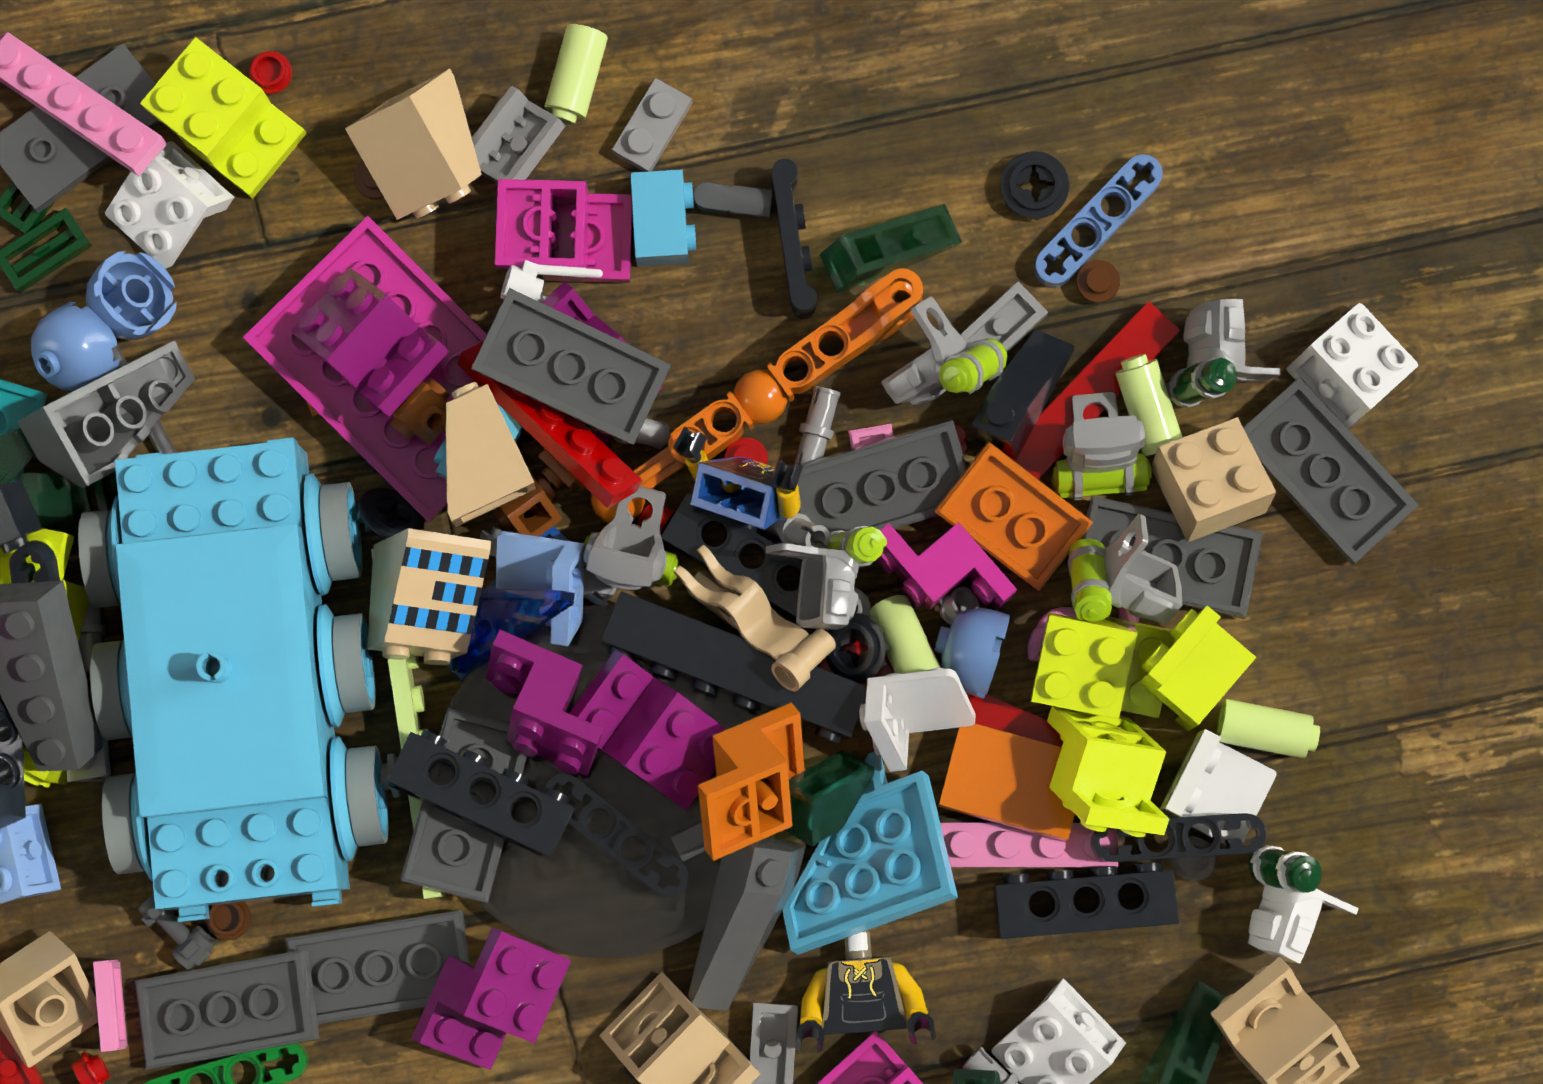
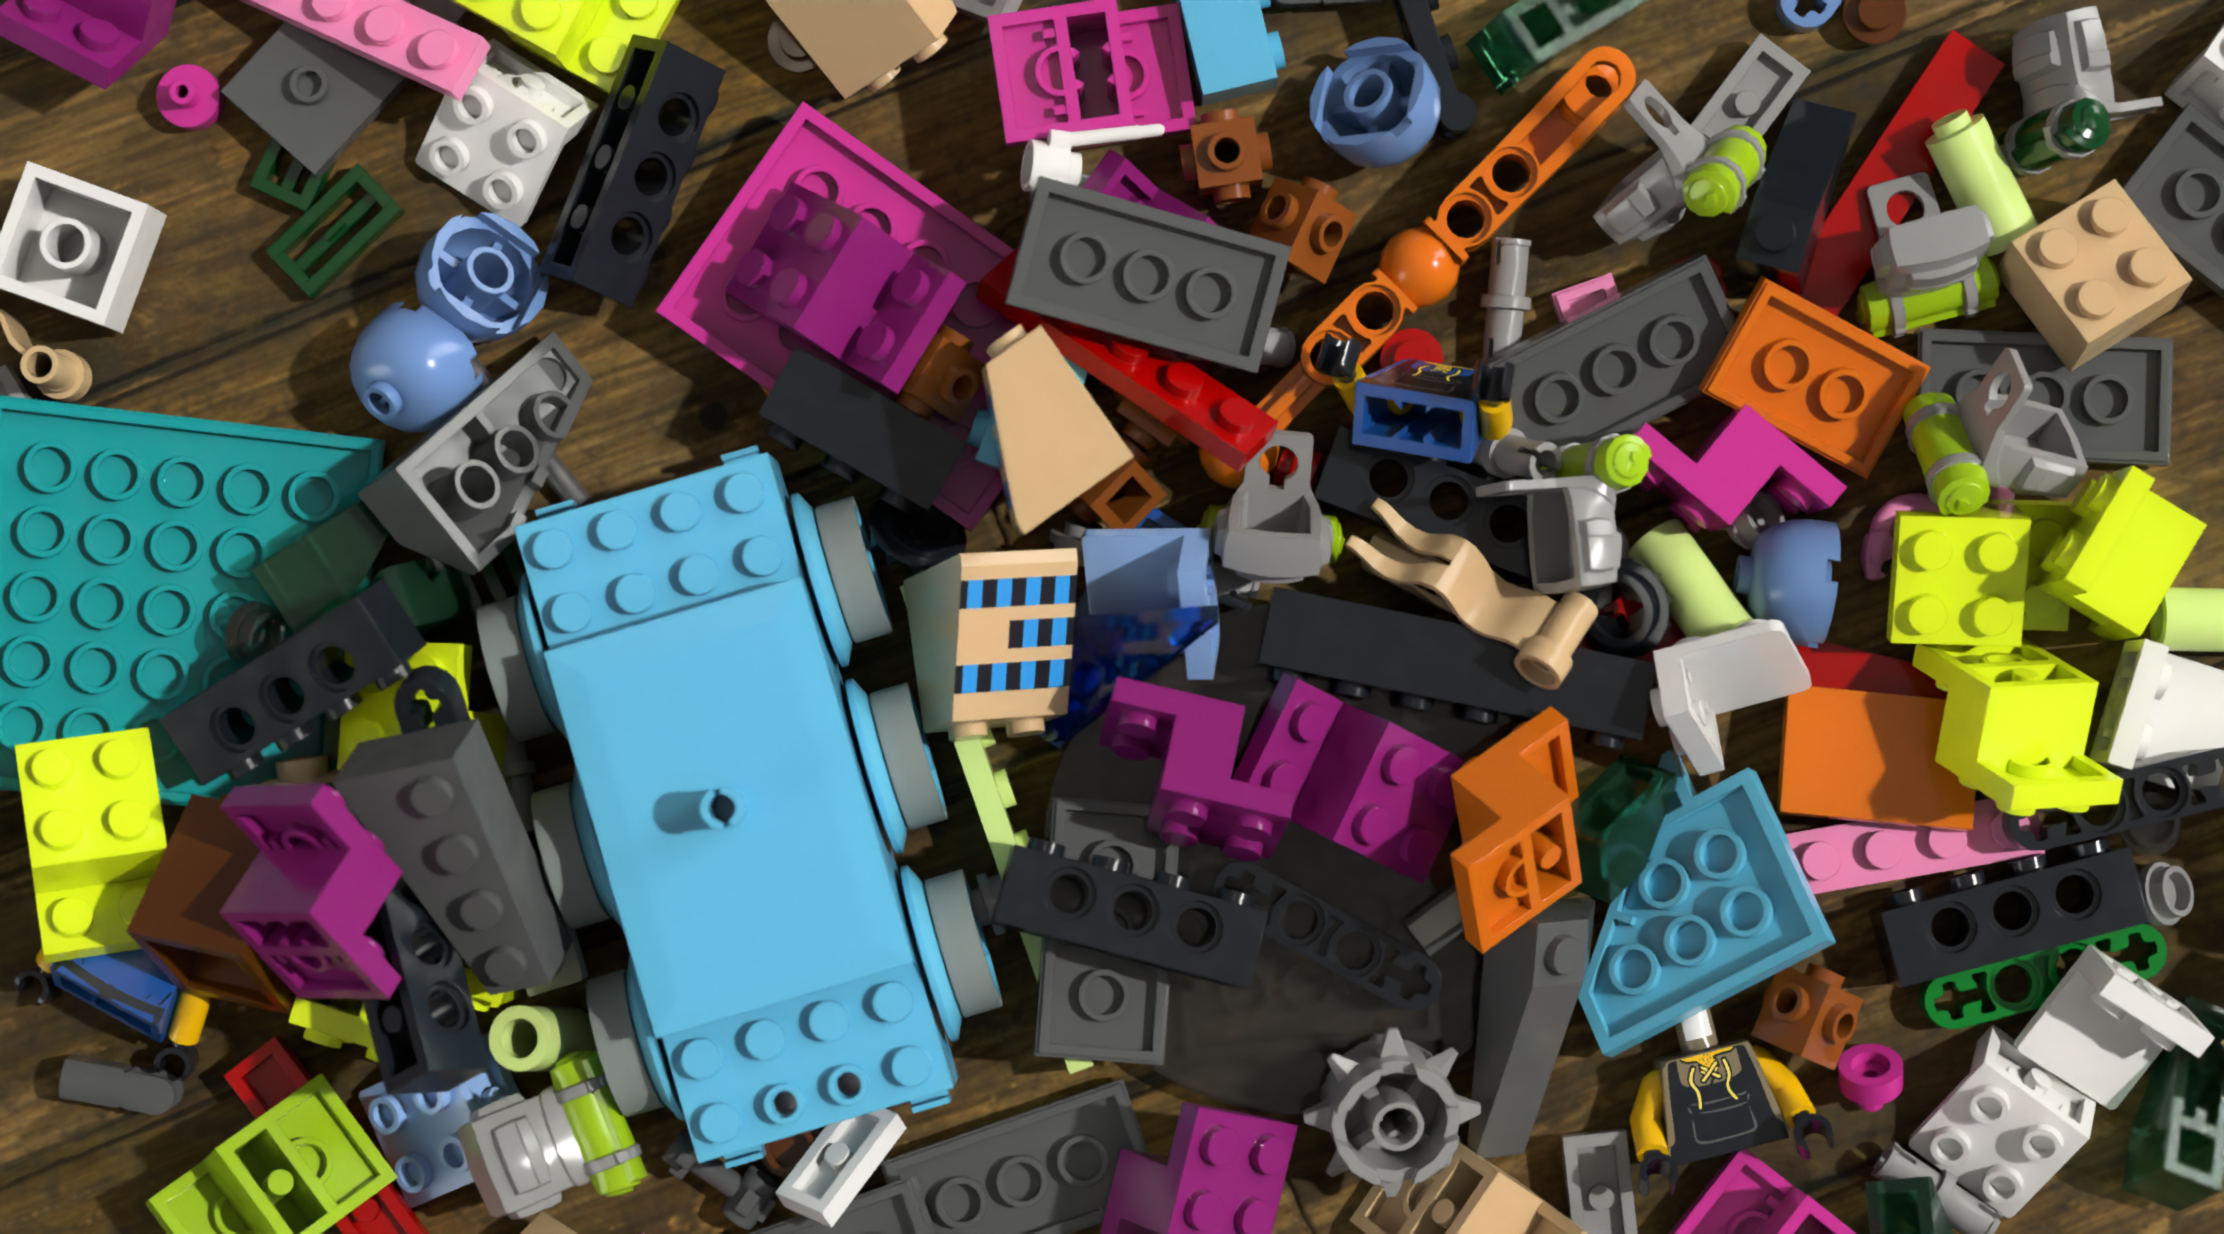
camera: 10 degrees left, 5 degrees up
none -> light grey piece [457,1050,648,1220]
none -> yellowish green brick [489,1005,597,1072]
none -> black brick [539,34,726,308]
none -> black brick [758,346,966,516]
none -> white plate [775,1108,906,1228]
none -> dark orange brick [1179,109,1273,205]
none -> dark orange brick [1248,176,1357,284]
none -> light grey brick [1303,1027,1481,1197]
none -> medium blue cylinder [1310,36,1441,168]
none -> dark orange brick [1751,962,1864,1071]
none -> dark pink tile [1838,1044,1903,1112]
none -> green beam [1918,924,2167,1029]
none -> white bracket [2014,944,2215,1110]
none -> light grey plate [2139,862,2194,926]

